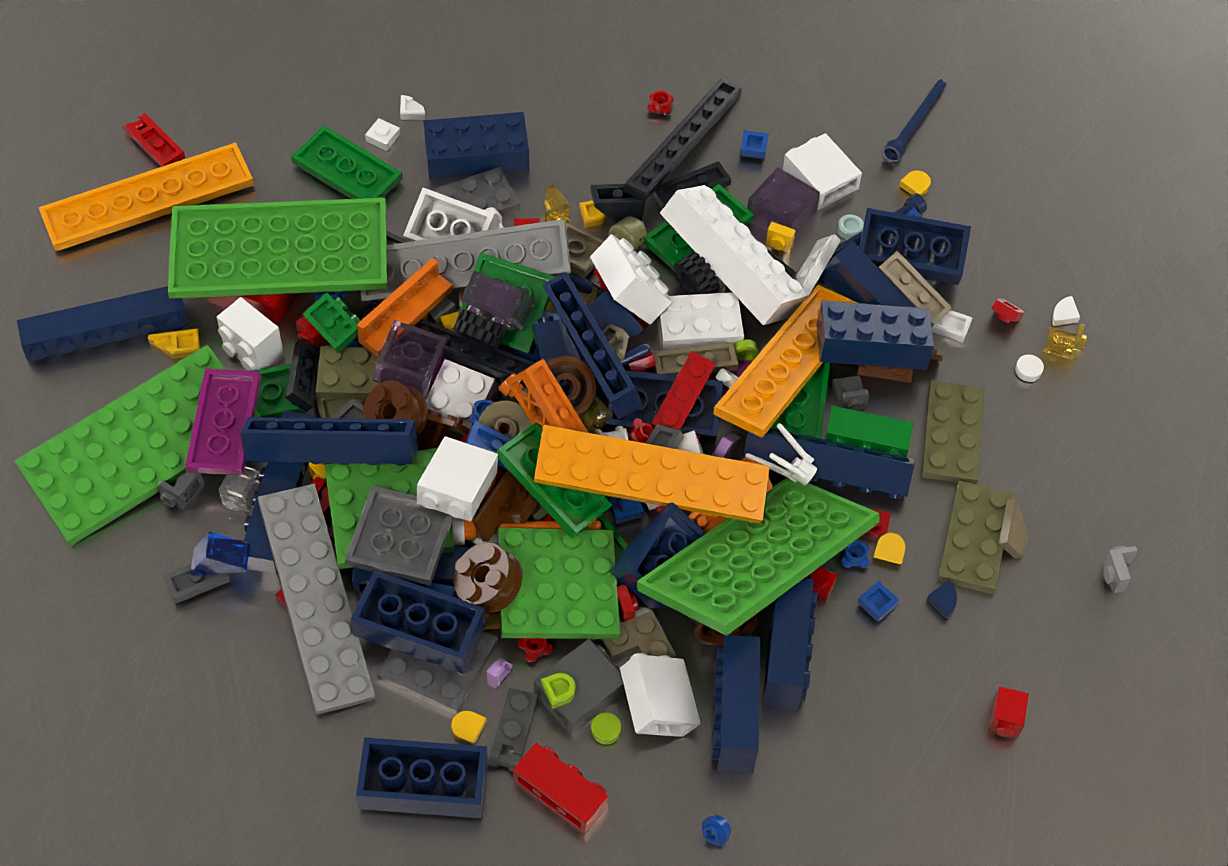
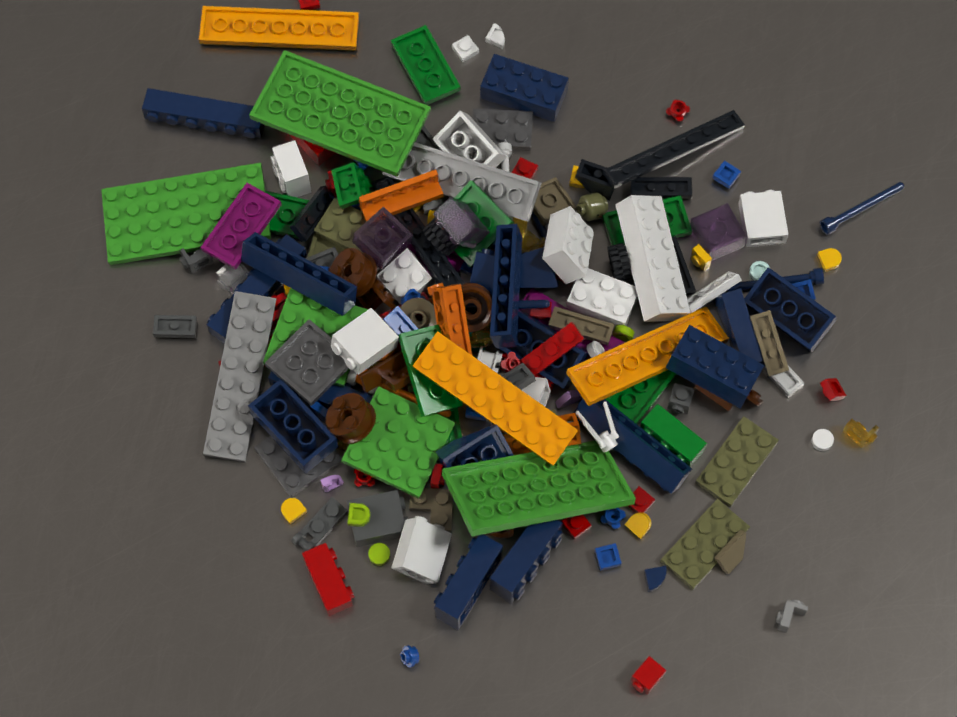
camera: 30 degrees right, 10 degrees up
yellow tile [148,328,201,359] -> none
clear blue slope [190,531,250,576] -> none
dark blue brick [356,737,488,818] -> none
clear yellow bracket [544,184,570,223] -> none
dark tan tile [602,324,629,361] -> none
white tile [1052,296,1080,326] -> none

